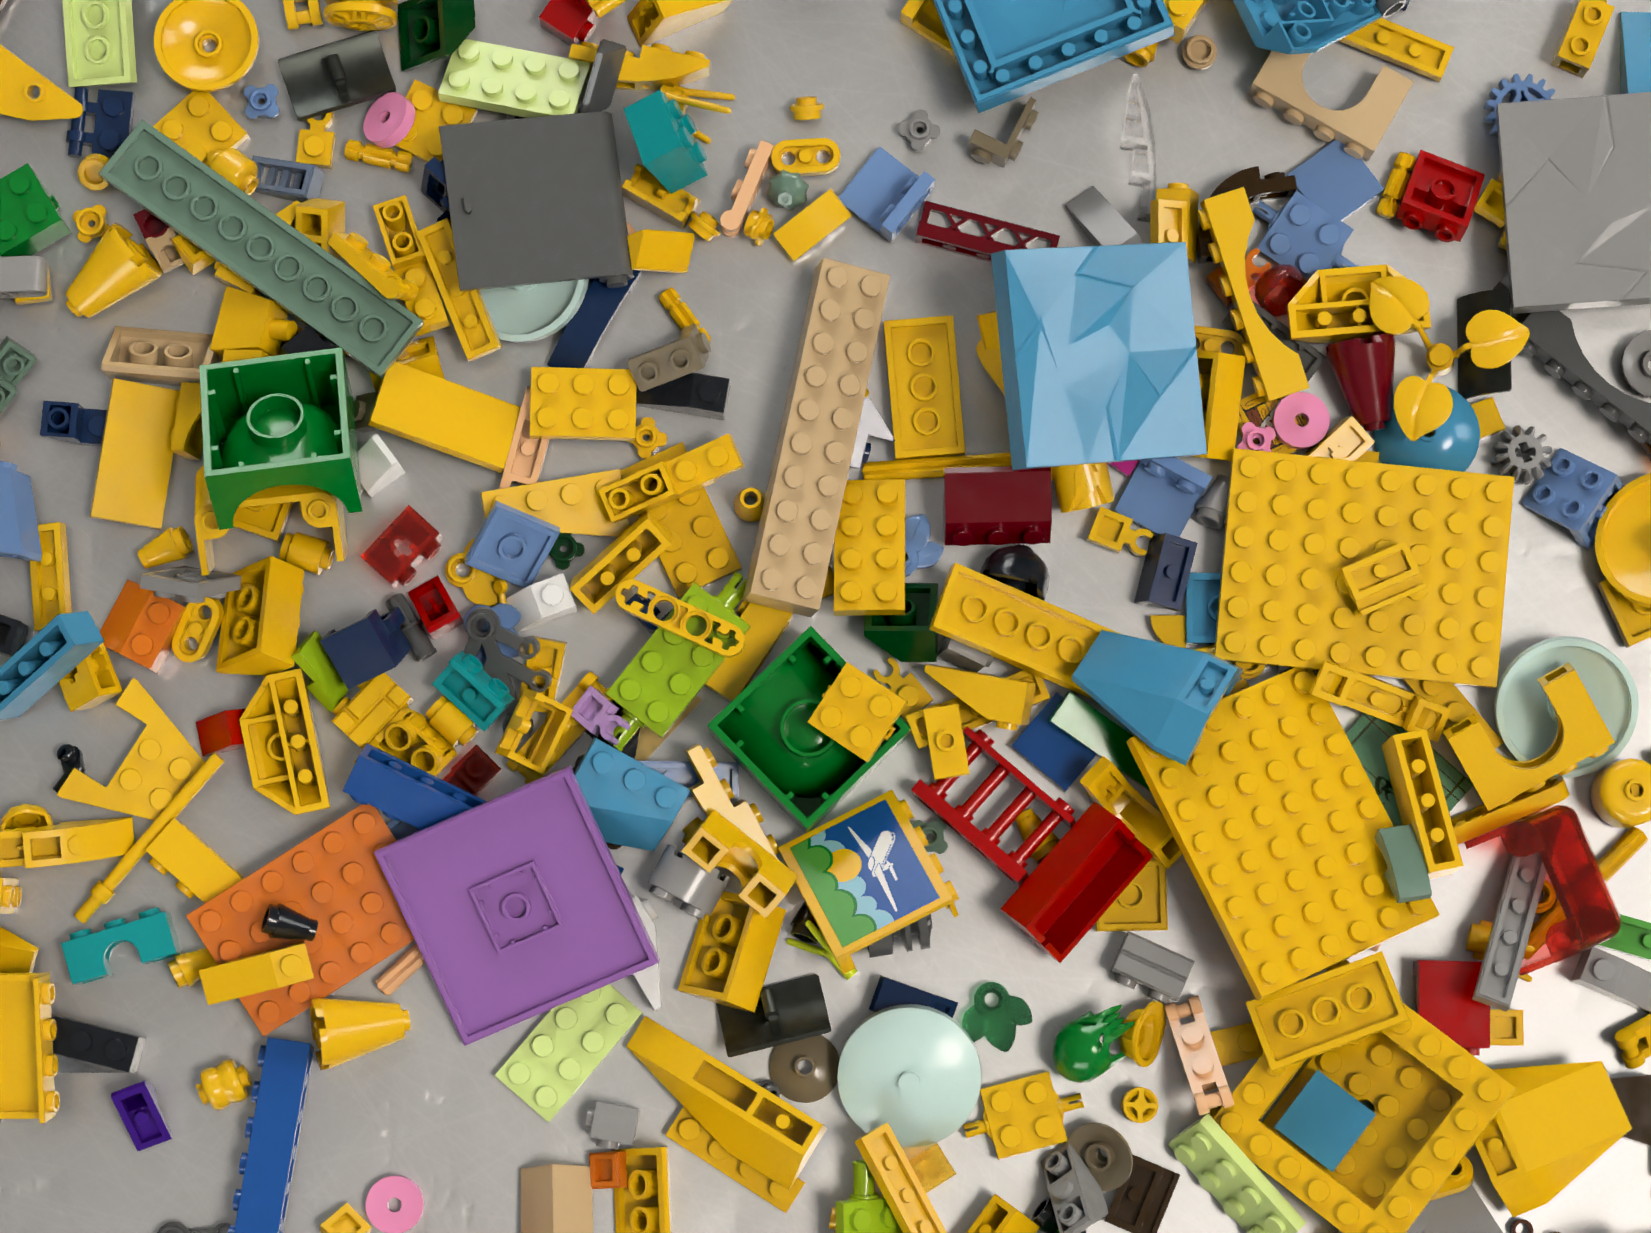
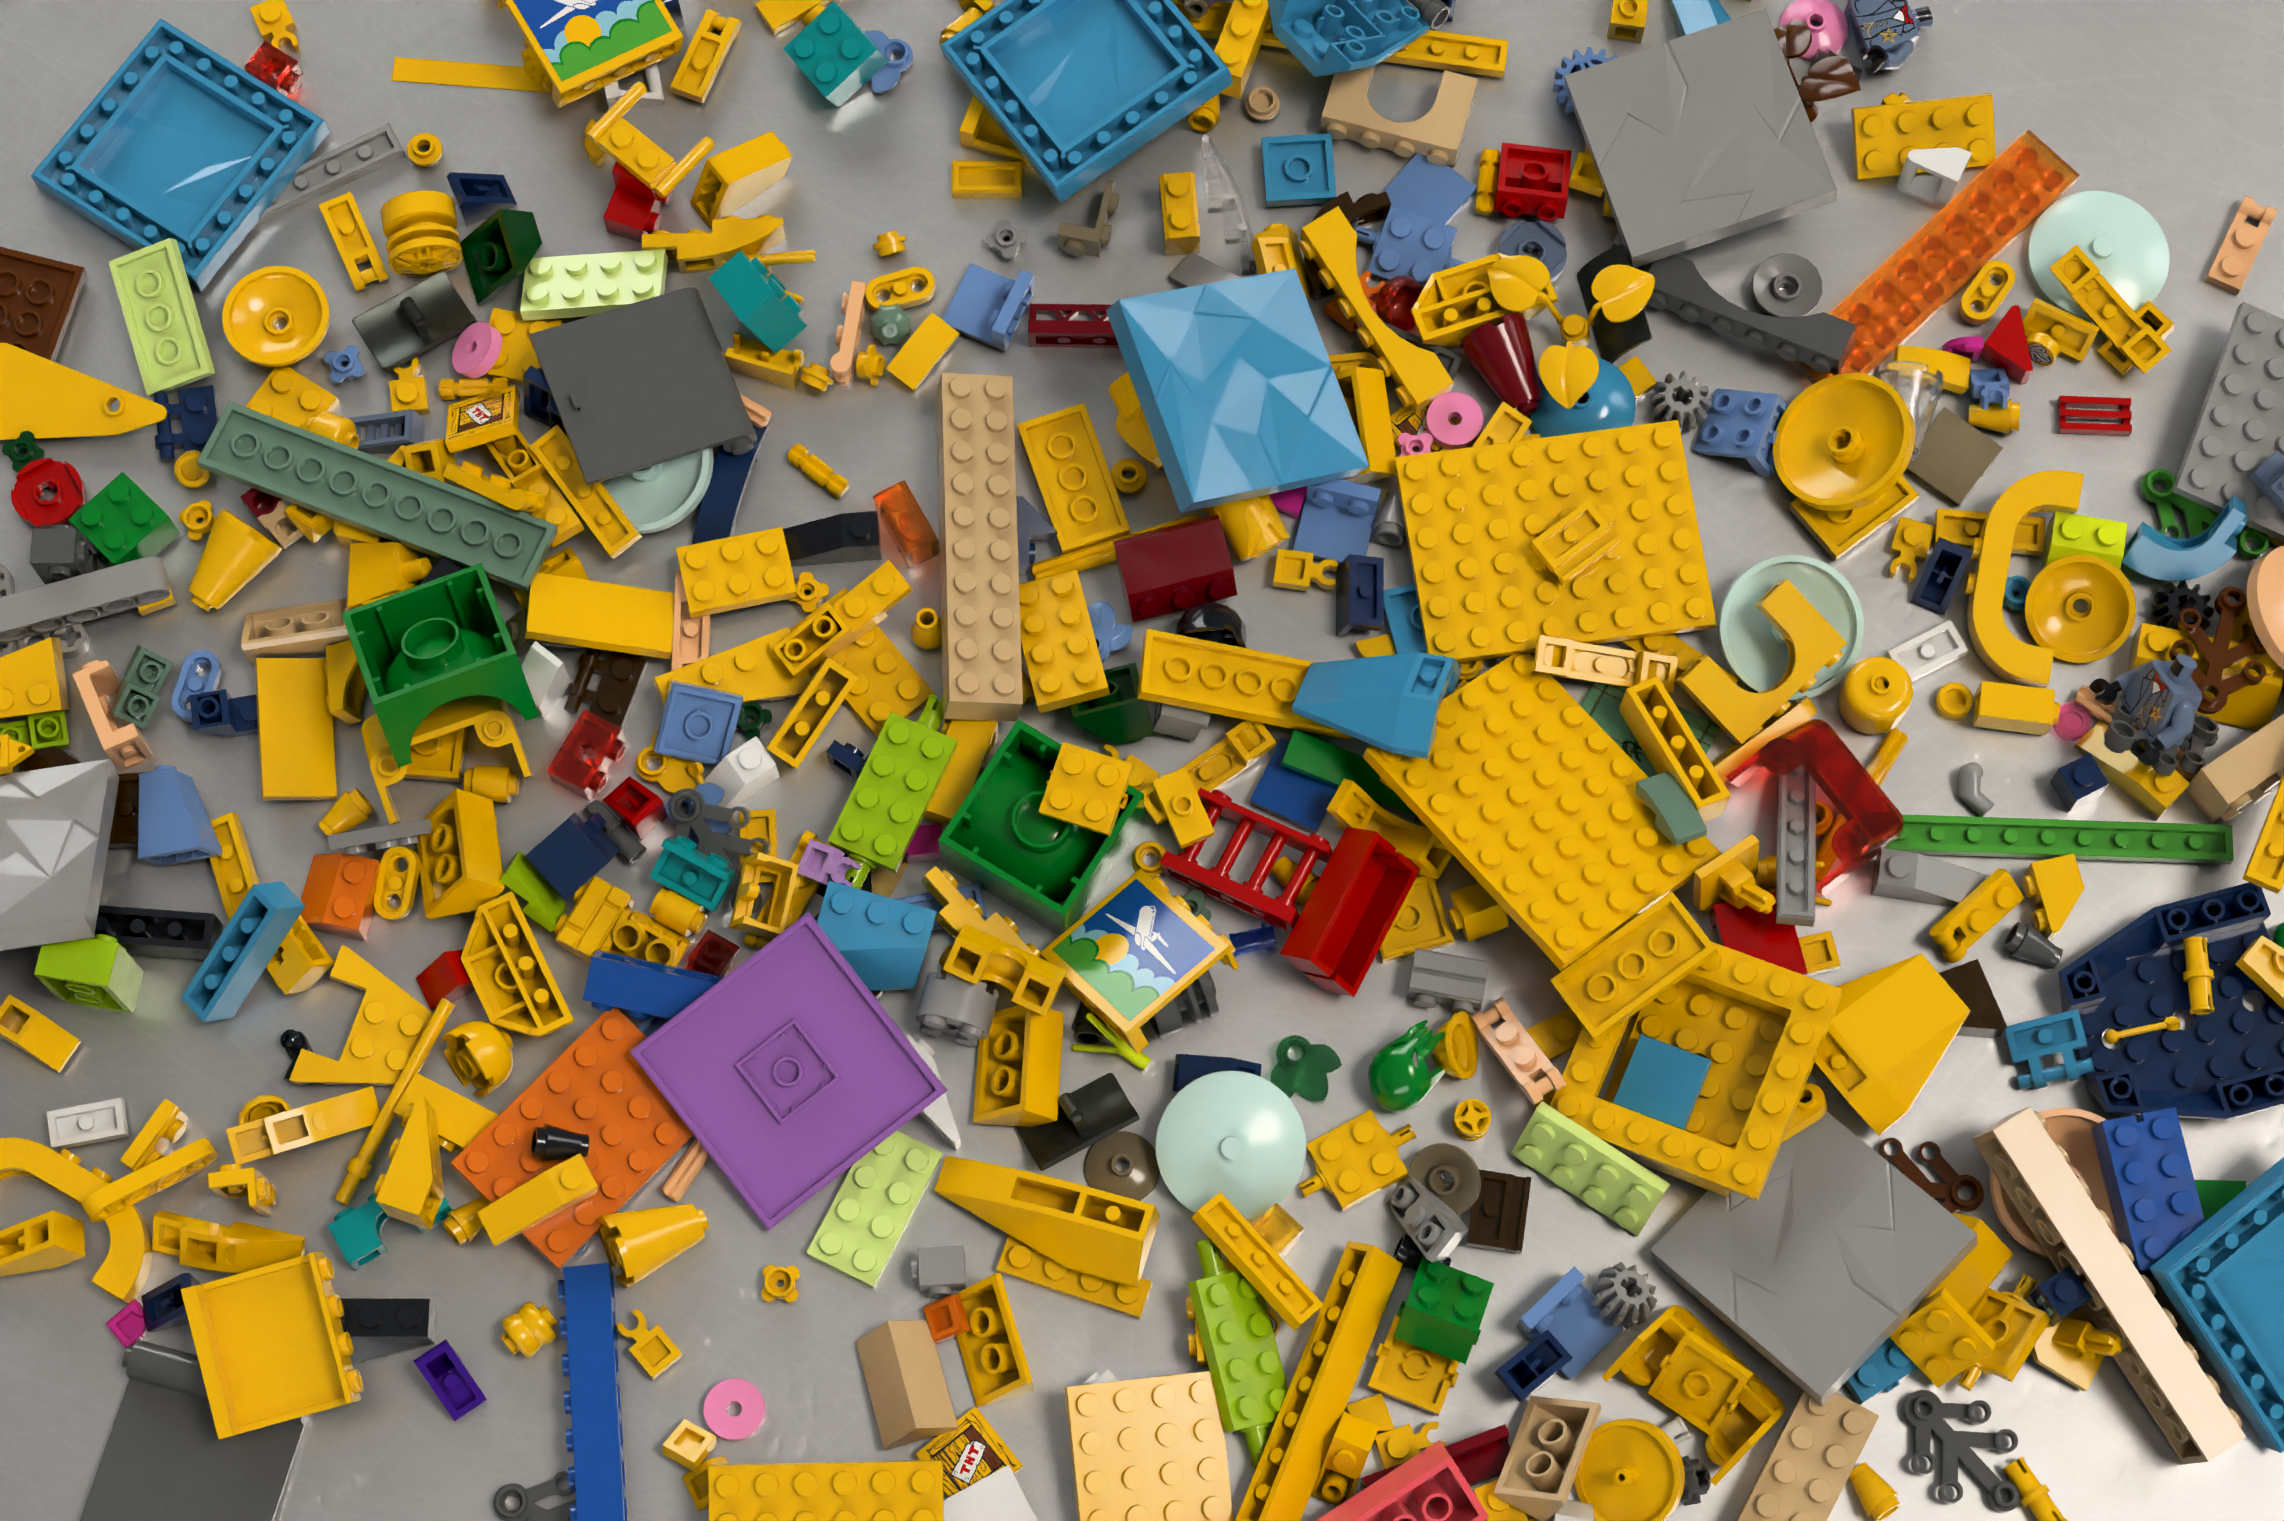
camera: 10 degrees left, 10 degrees down
dark grey slope [580,39,627,113] -> none
yellow beam [615,579,745,658] -> none
yellow slope [627,229,695,273] -> none
dark tan bracket [627,324,711,392] -> none
yellow slope [924,664,1036,731] -> none
none -> medium blue plate [171,650,222,722]
none -> yellow slope [374,1094,445,1231]
none -> yellow cylinder [442,1021,513,1097]
none -> yellow tile [445,385,520,453]
none -> dark brown plate [564,647,648,730]
none -> yellow plate [617,1309,683,1380]
none -> yellow plate [761,1265,800,1303]
none -> clear orange brick [873,480,939,569]
none -> dark pink slope [907,823,942,863]
none -> yellow tile [952,161,1023,198]
none -> yellow plate [1111,458,1147,494]
none -> yellow plate [1132,841,1166,878]
none -> yellow brick [1159,172,1200,256]
none -> clear blue pin [1229,923,1277,957]
none -> dark azure plate [1261,133,1336,207]
none -> yellow brick [1448,882,1509,942]
none -> sand blue plate [1497,220,1567,283]
none -> yellow piece [1693,834,1776,914]

